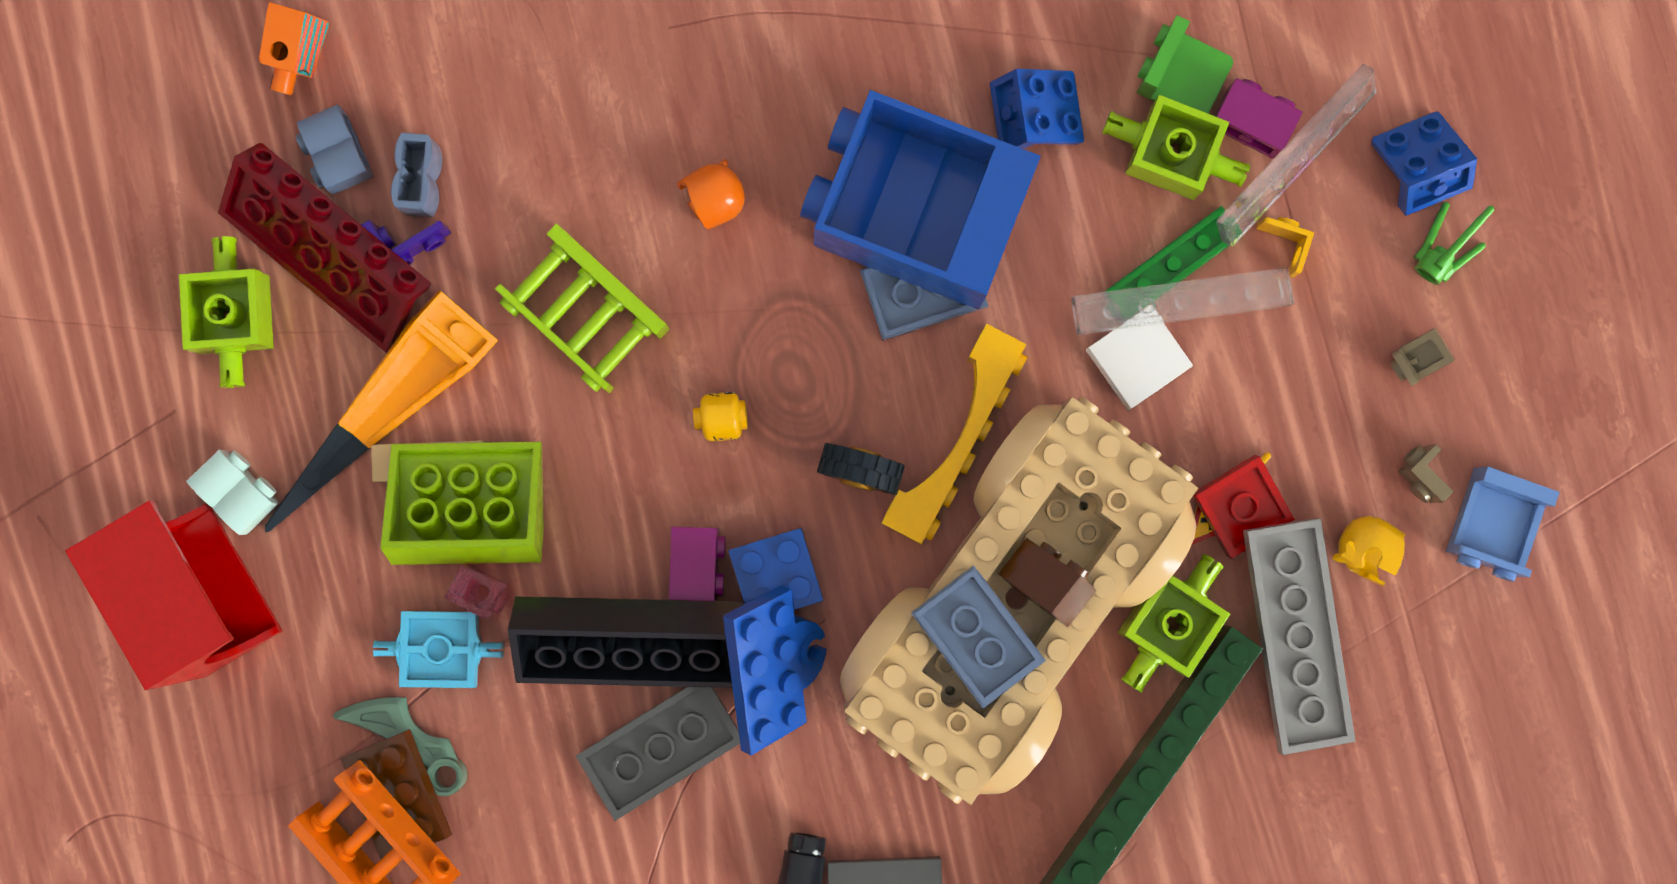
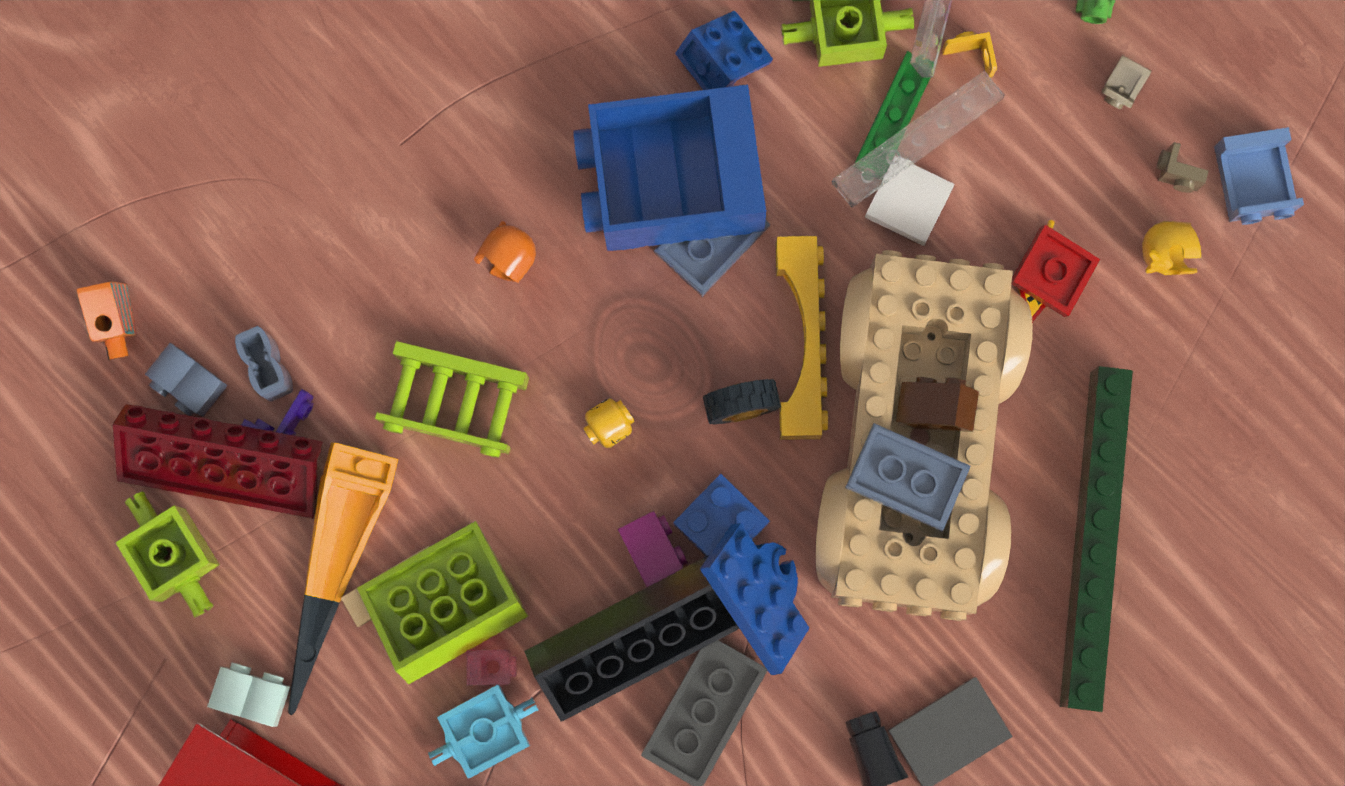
camera: 25 degrees left, 5 degrees down
lime brick [1117,554,1230,693] -> none
light grey plate [1243,518,1356,755] -> none

